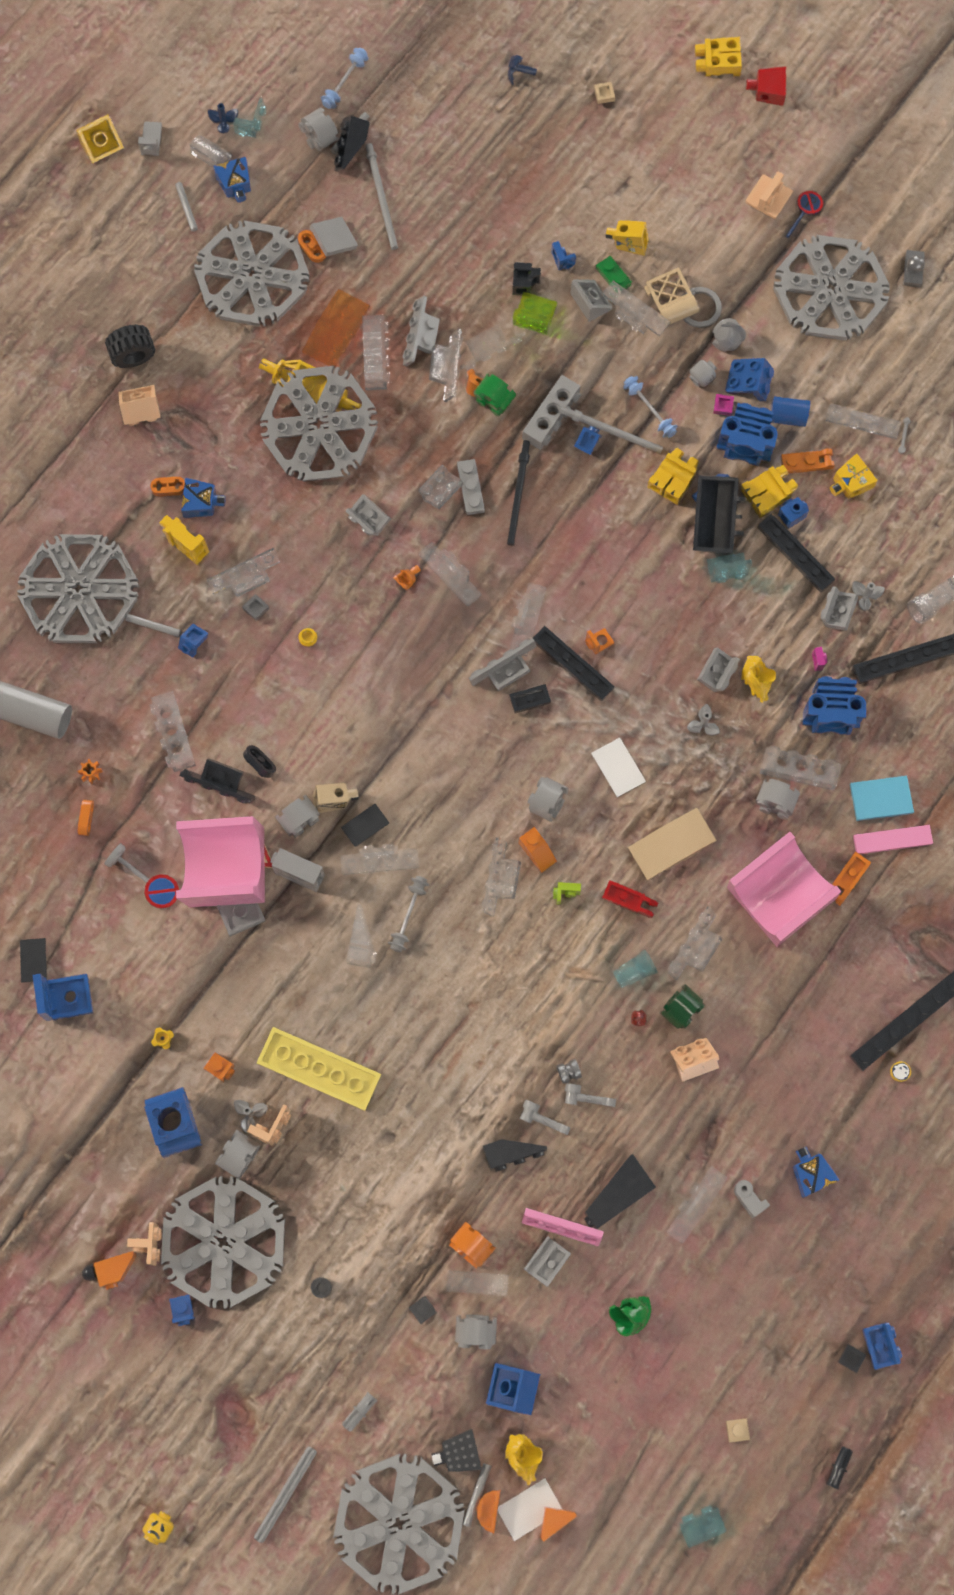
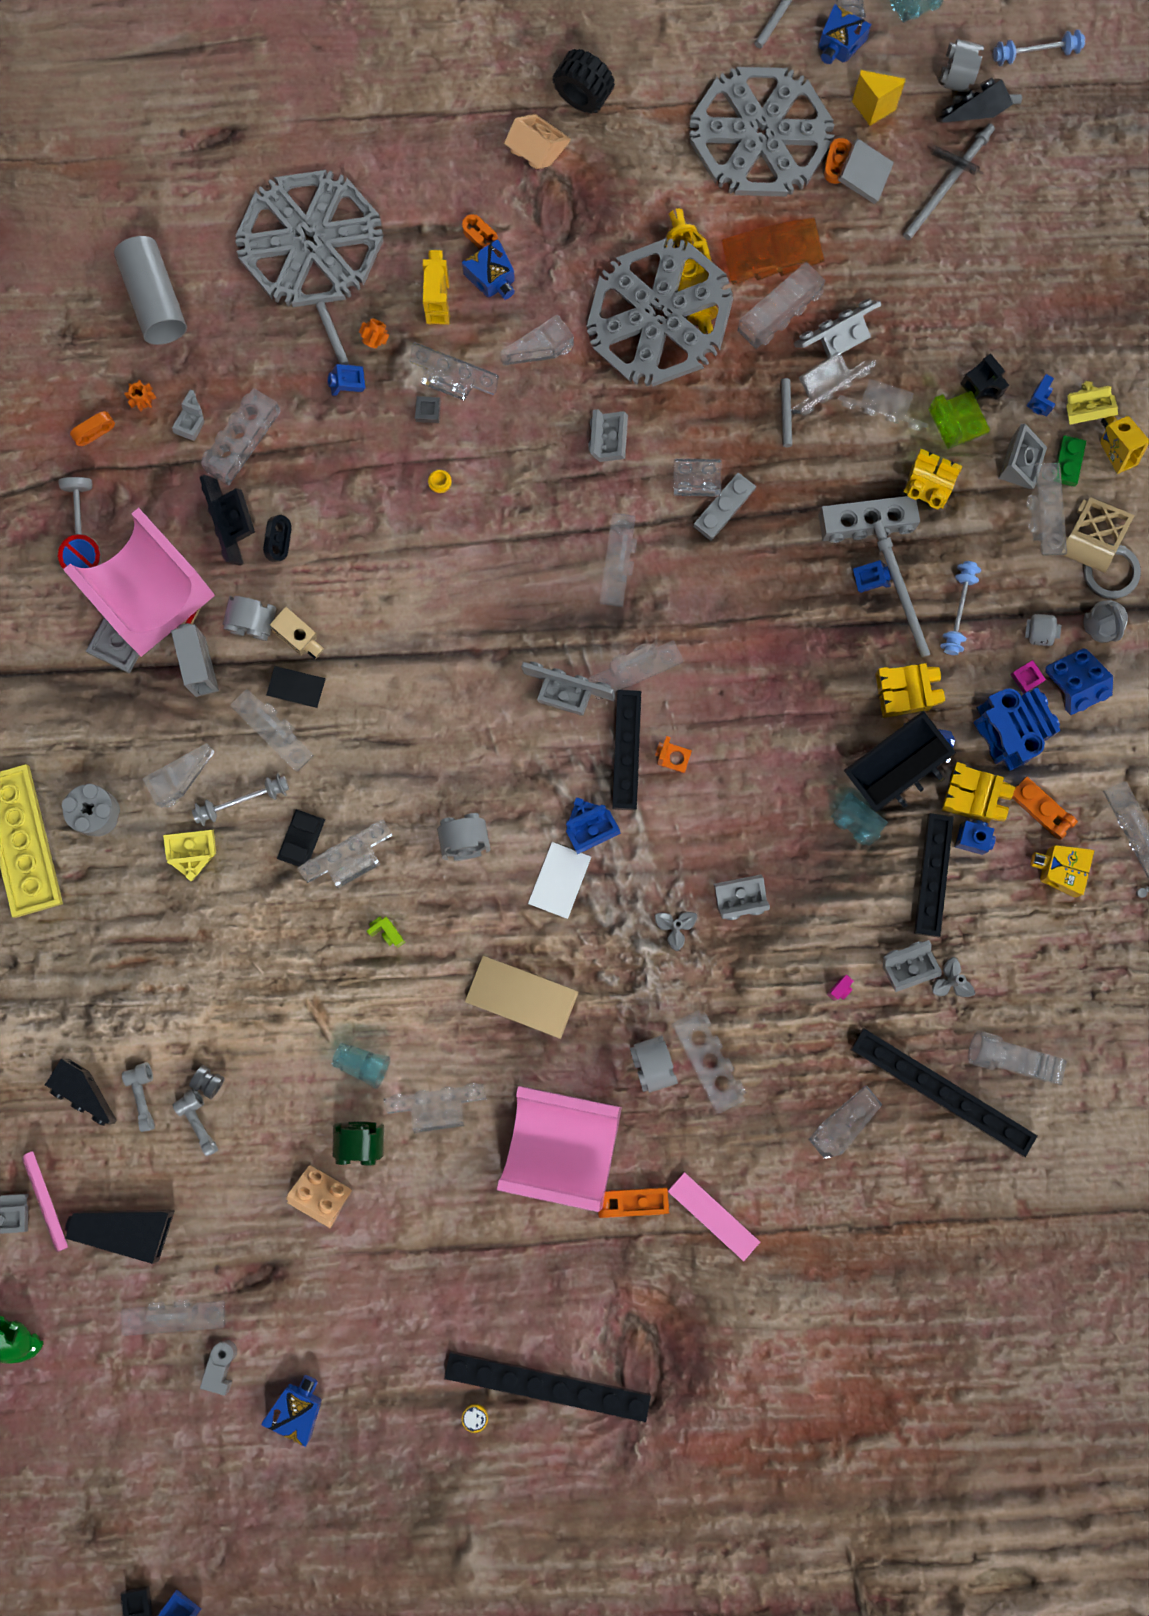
camera: 50 degrees right, 5 degrees up
orange piece [393,565,421,590] -> none
orange piece [466,369,483,397] -> none
green brick [474,373,516,417] -> none
black bar [507,440,530,546] -> none
black plate [509,684,551,713] -> none
orange slope [518,827,557,873] -> none
red hinge [602,880,659,918] -> none
clear red hinge [631,1009,647,1026] -> none
yellow hair [741,656,776,703] -> none
blue brick [771,397,811,427] -> none
blue piece [803,676,866,735] -> none
medium azure tile [850,776,914,821] -> none
none -> light grey brick [62,784,120,837]
none -> light yellow slope [163,829,216,881]
none -> light grey slope [172,389,205,441]
none -> black piece [277,809,325,869]
none -> orange gear [359,318,389,348]
none -> clear slope [501,314,574,365]
none -> blue slope [566,797,621,855]
none -> light grey bar [781,378,792,447]
none -> clear slope [809,1086,882,1159]
none -> yellow slope [852,70,906,126]
none -> yellow hips [904,449,962,510]
none -> black piece [928,145,983,175]
none -> light yellow slope [1066,381,1118,425]

